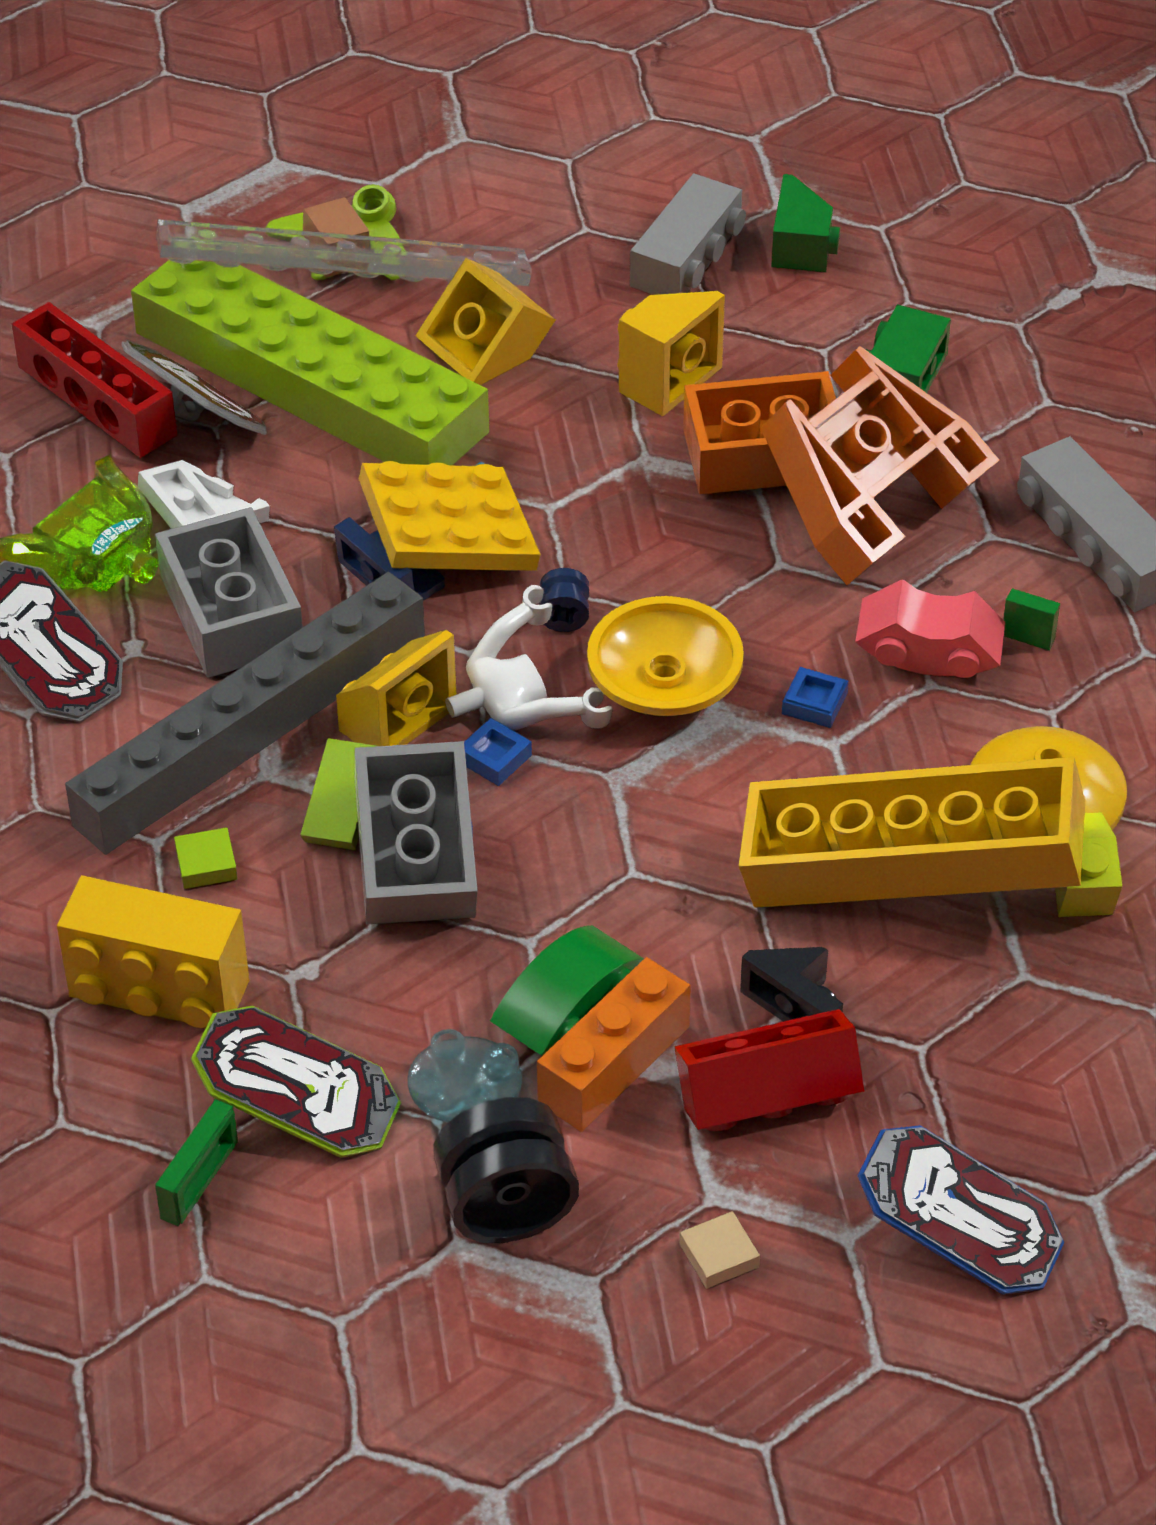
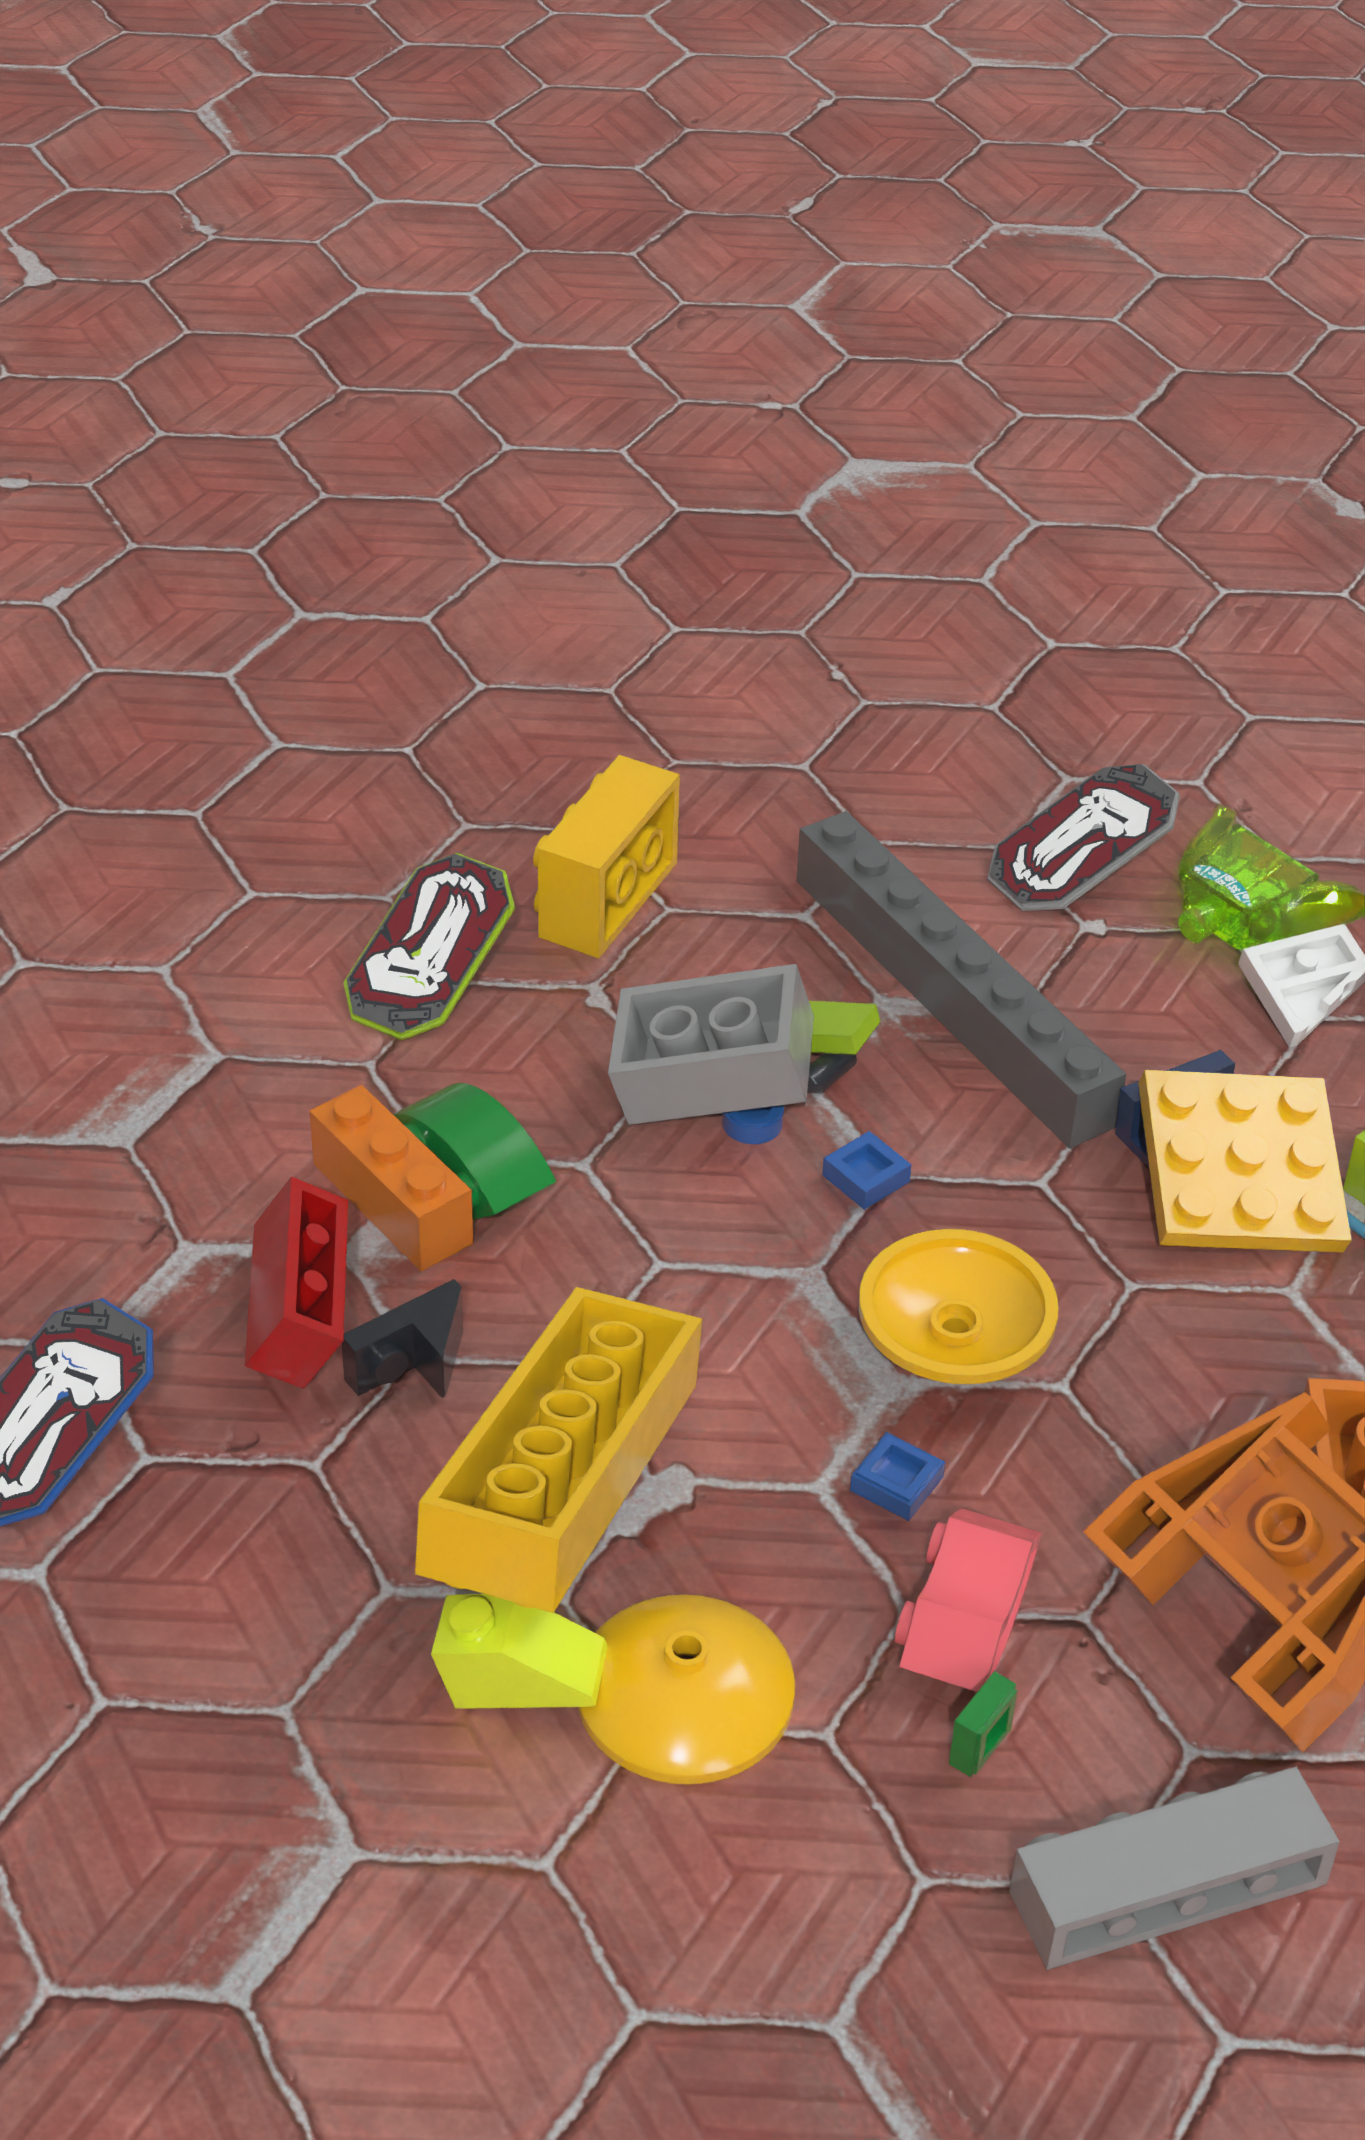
camera: 100 degrees right, 5 degrees down
light grey brick [155,507,303,678] -> none
green tile [155,1099,238,1226] -> none
lime tile [174,828,238,889] -> none
yellow slope [336,630,457,746] -> none
clear light blue dish [408,1029,522,1123] -> none
black wheel [433,1097,579,1243] -> none
white piece [445,585,613,730] -> none
dark blue wheel [539,568,589,632] -> none
tan tile [679,1211,760,1289] -> none

